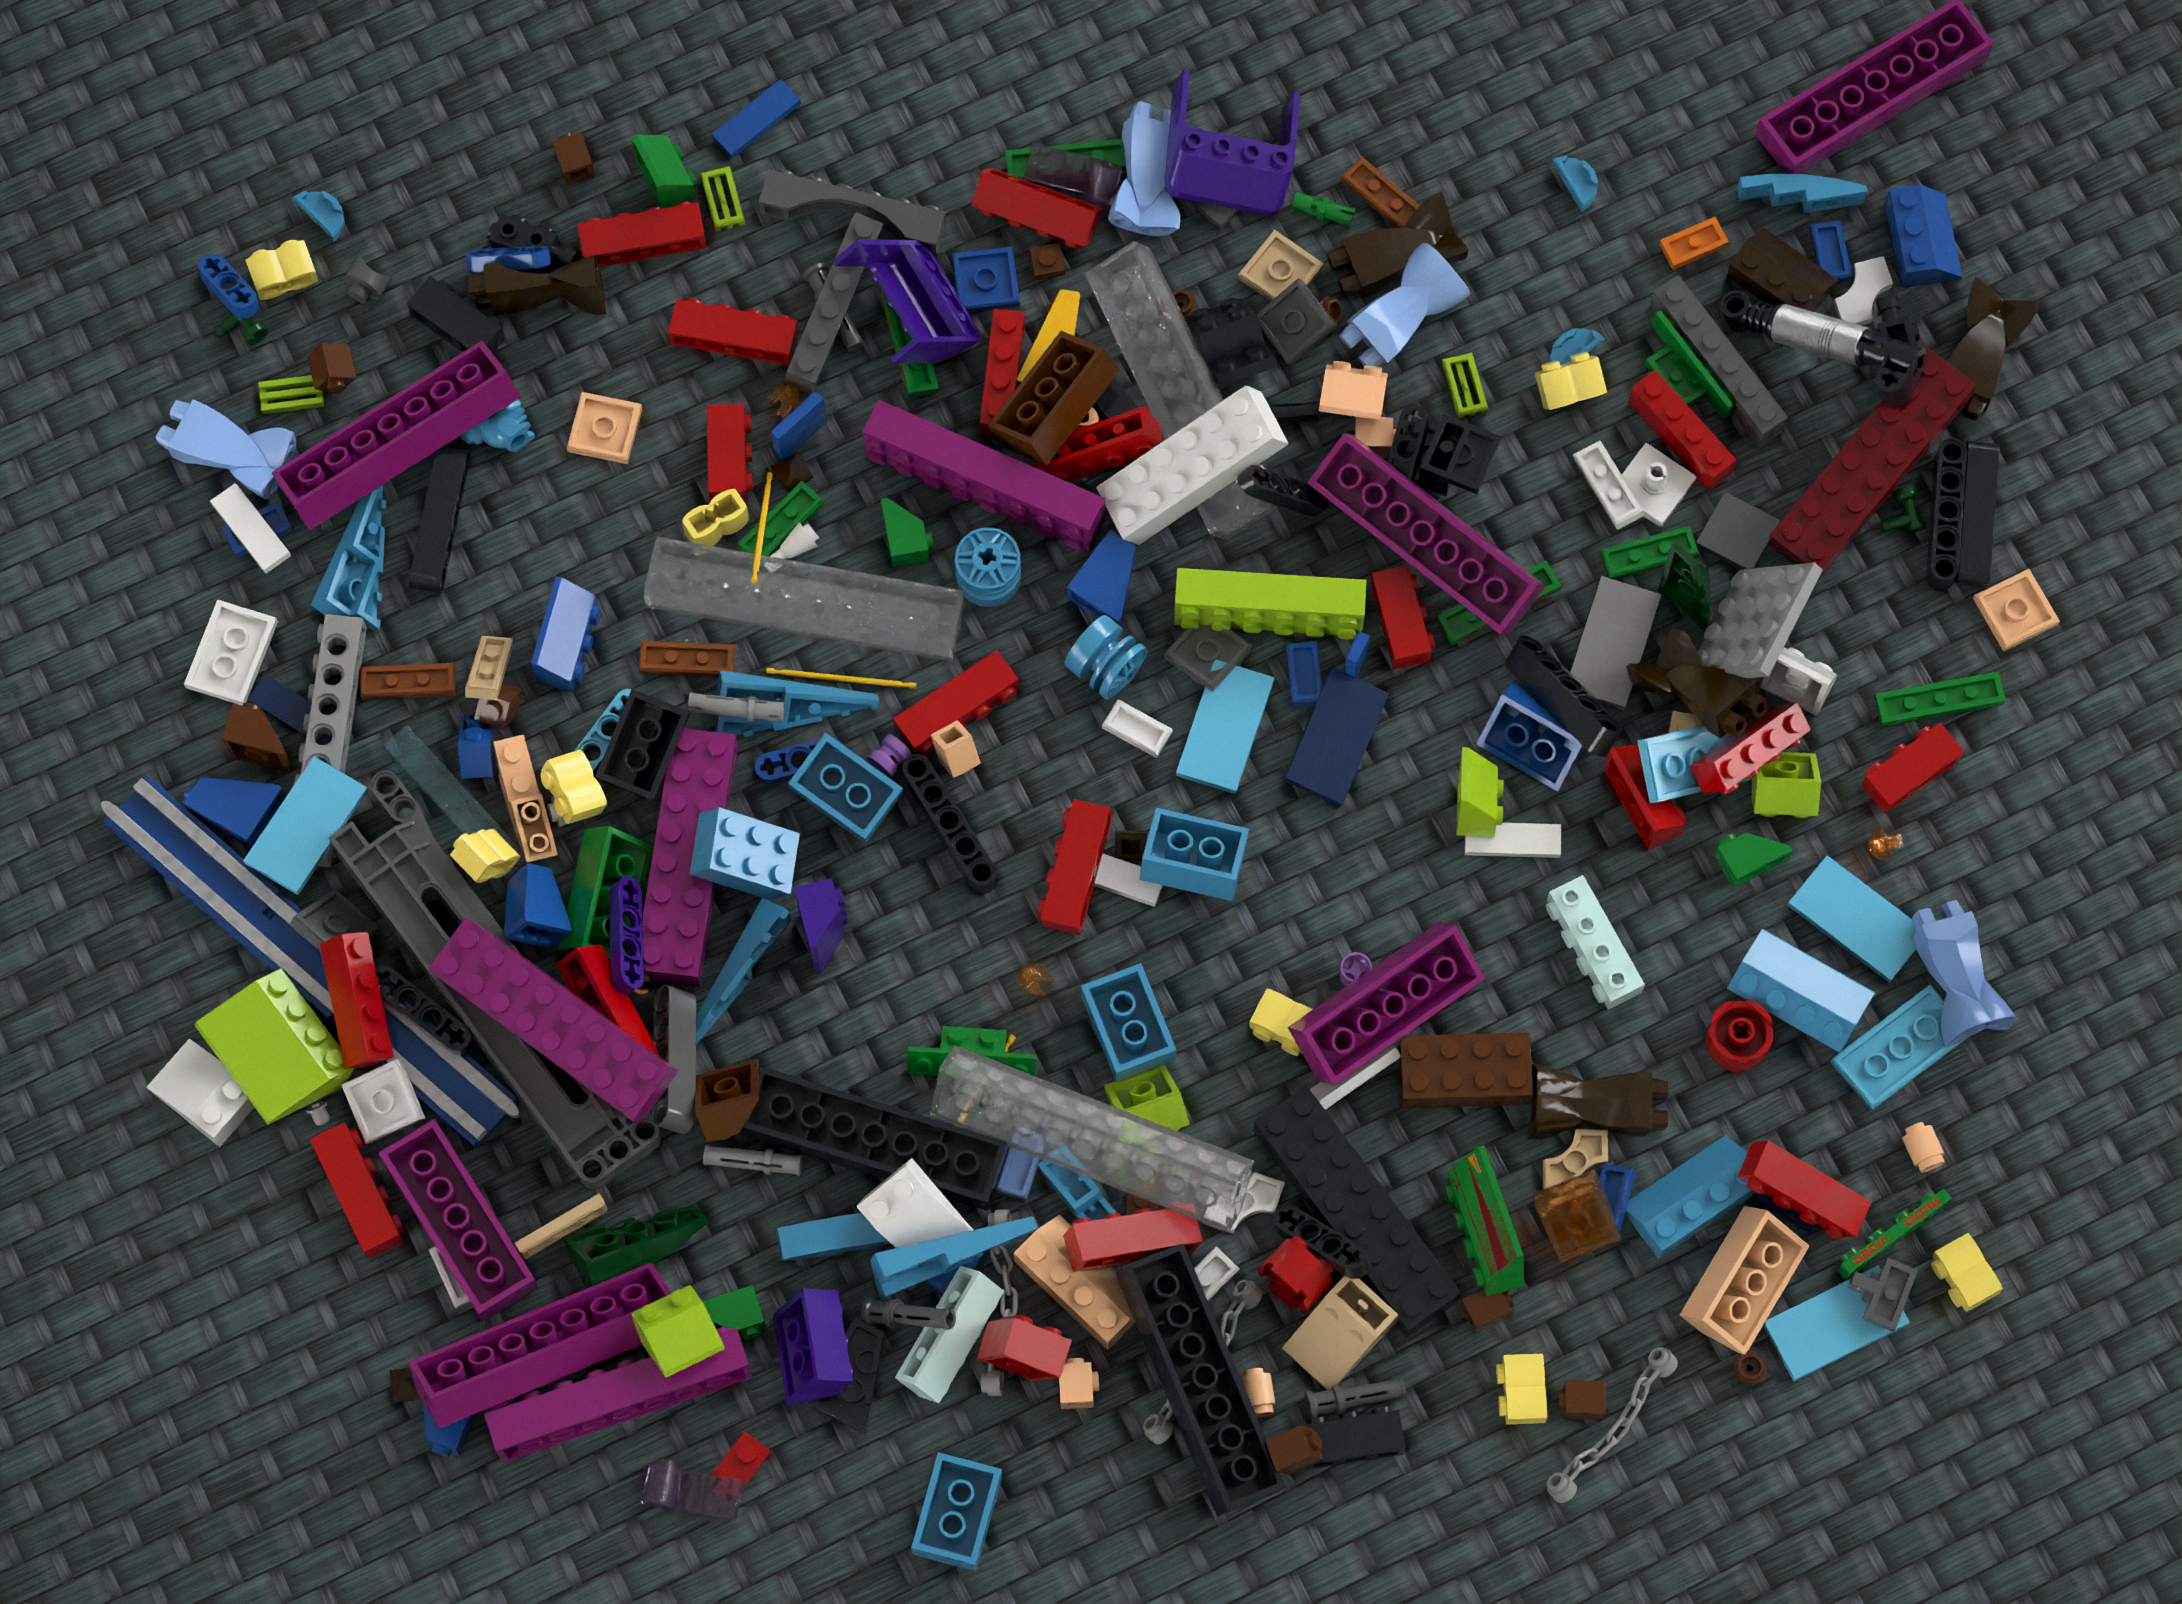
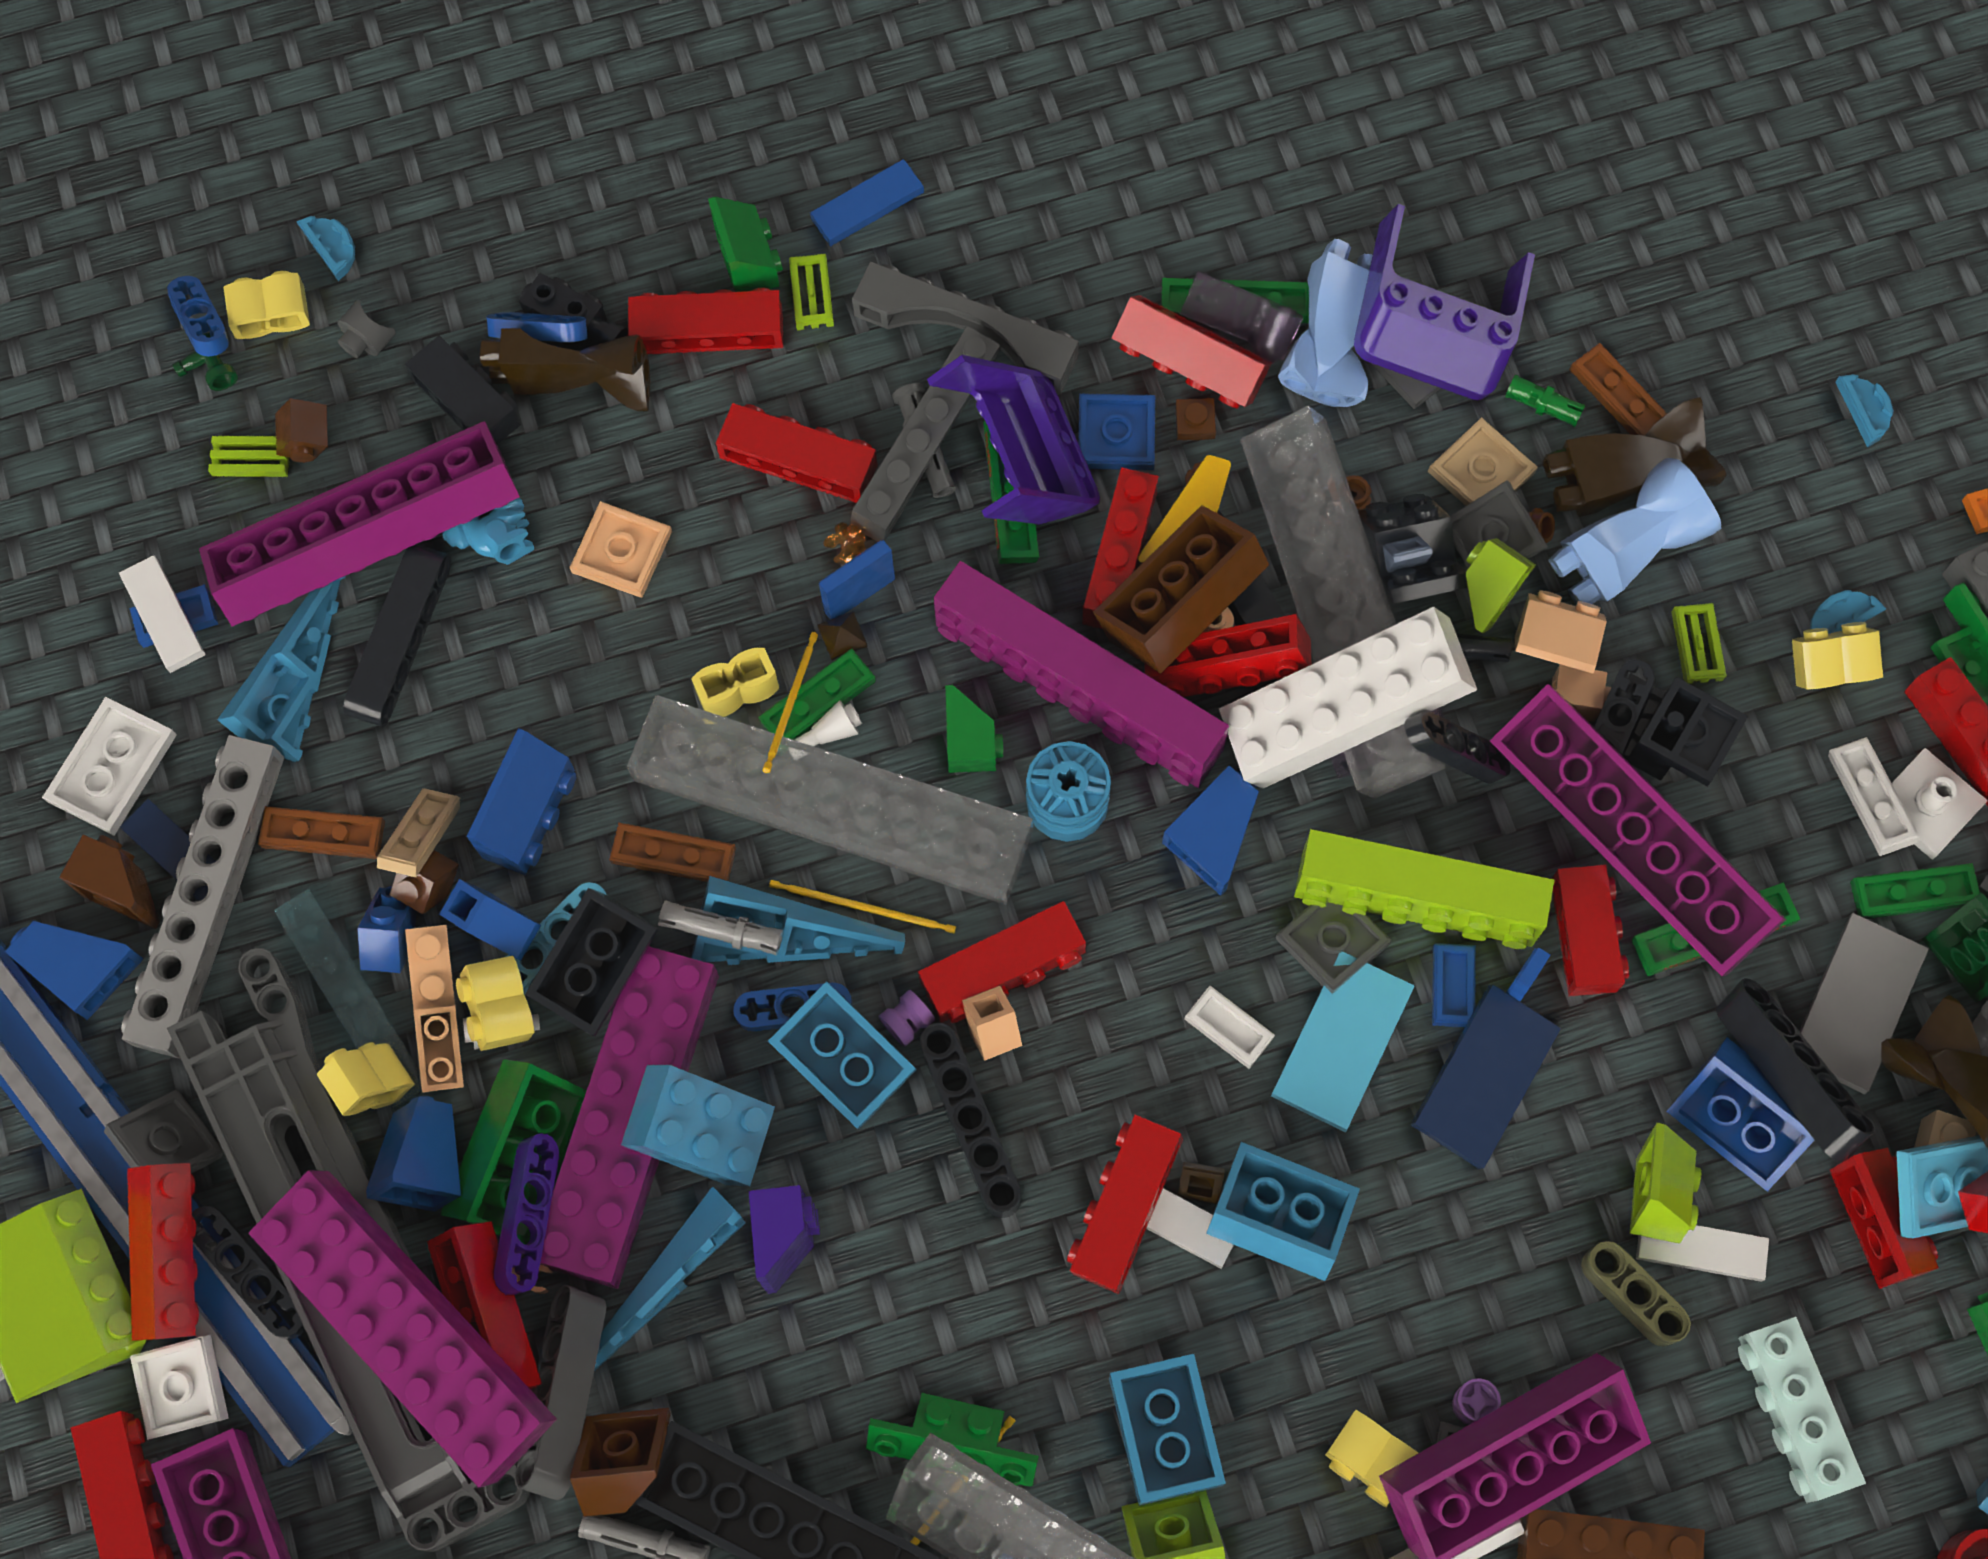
camera: 10 degrees right, 0 degrees up
light blue hips [156,399,296,500] -> none
medium azure tile [243,756,369,895] -> none
light grey piece [306,1101,330,1126] -> none
reddish brown brick [552,132,595,186] -> none
red brick [707,404,753,502] -> none
clear orange plate [1019,962,1054,996] -> none
dark azure wheel [1065,615,1148,700] -> none
none -> blue slope [439,879,541,961]
none -> sand blue slope [1383,536,1433,572]
none -> lime slope [1466,538,1536,633]
none -> olive beam [1581,1241,1691,1347]

